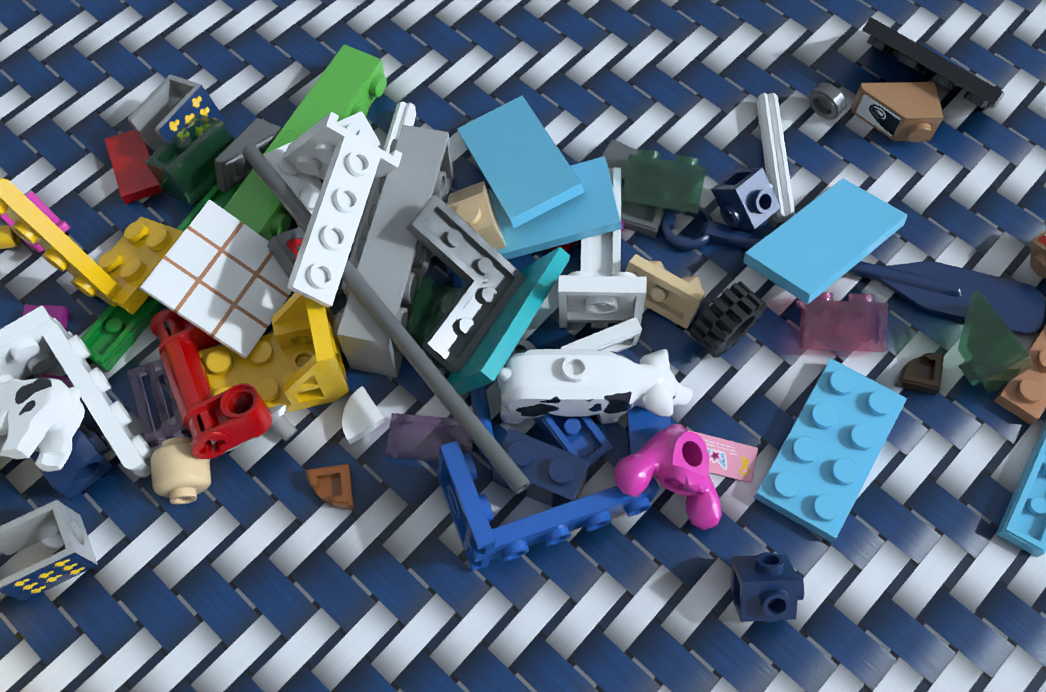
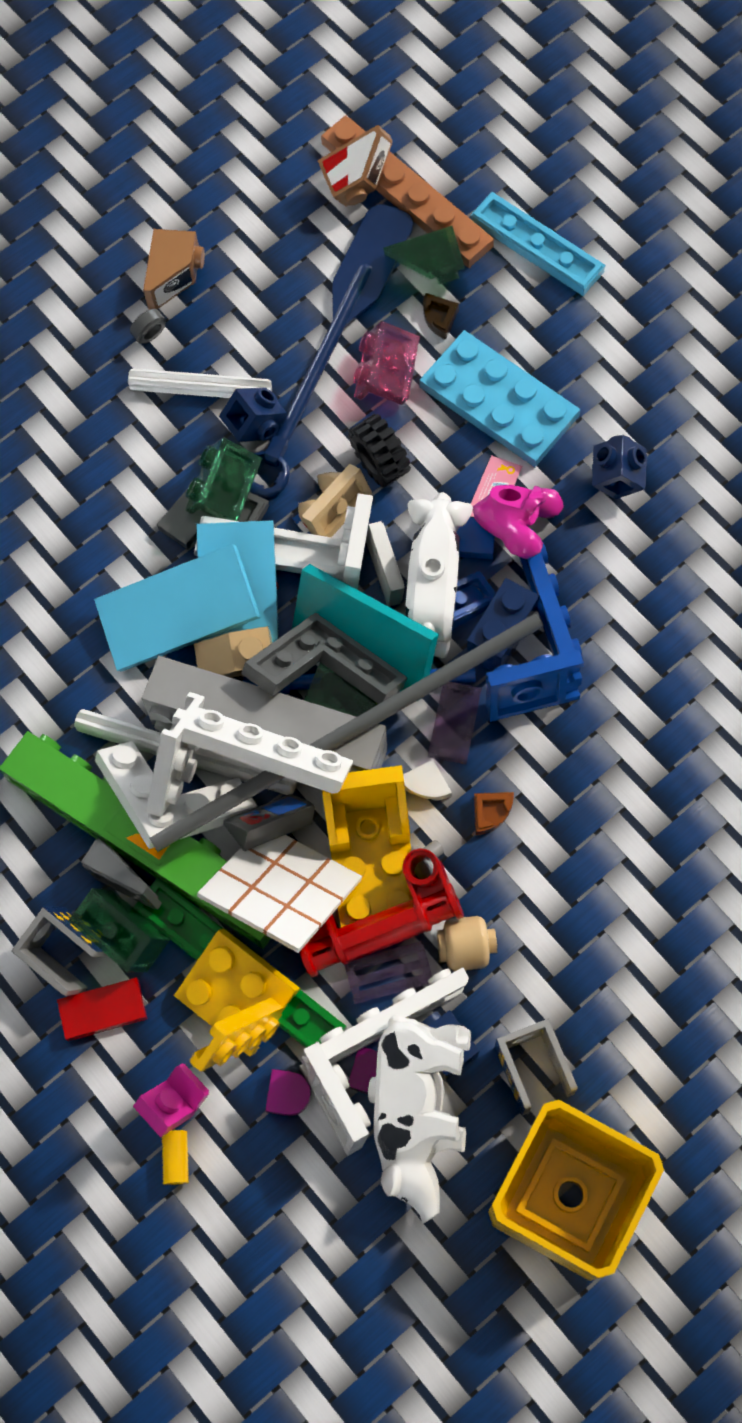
camera: 80 degrees left, 5 degrees up
medium azure tile [743,178,907,305] -> none
black plate [862,17,1005,109] -> none

